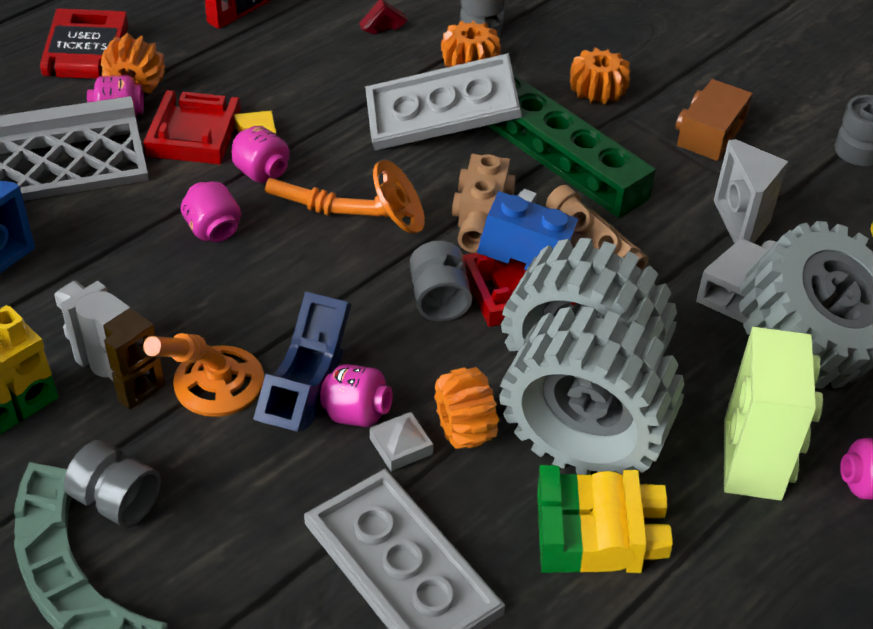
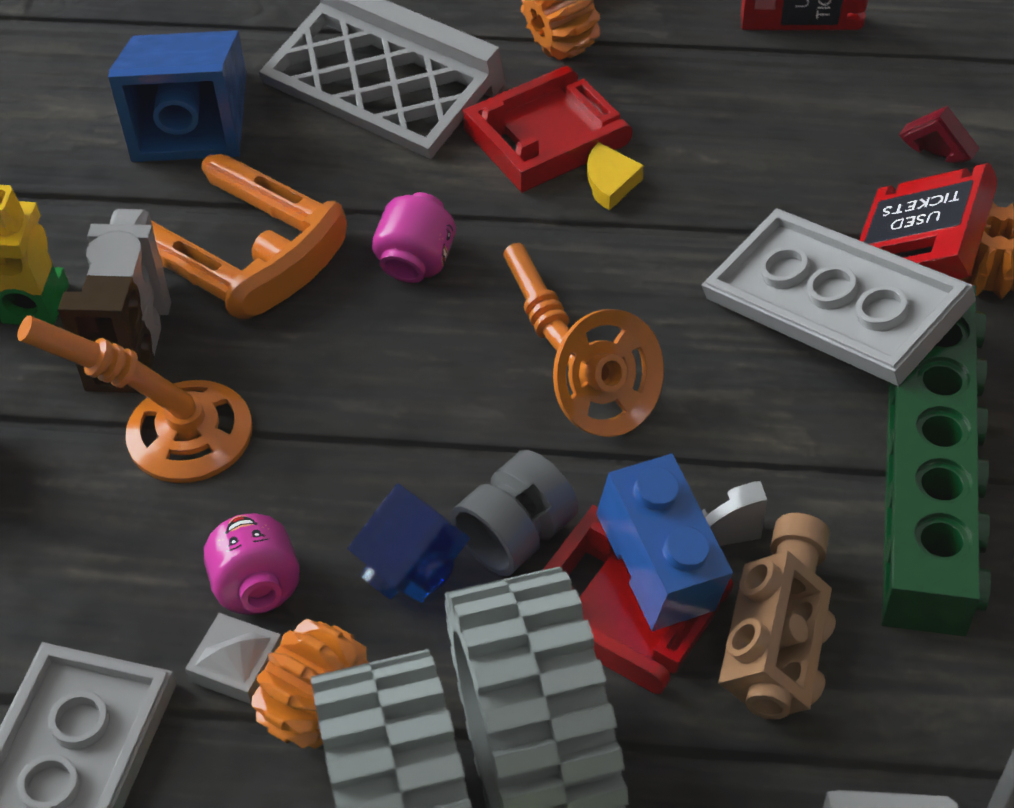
camera: 55 degrees right, 5 degrees up
dark pink head [87,75,144,119] -> none
dark pink head [232,126,289,183] -> none
dark blue arch [253,291,352,432] -> none
medium nougat brick [452,154,516,253] -> none
none -> orange piece [151,154,347,319]
none -> clear blue brick [347,483,471,603]
none -> red container [859,163,997,279]

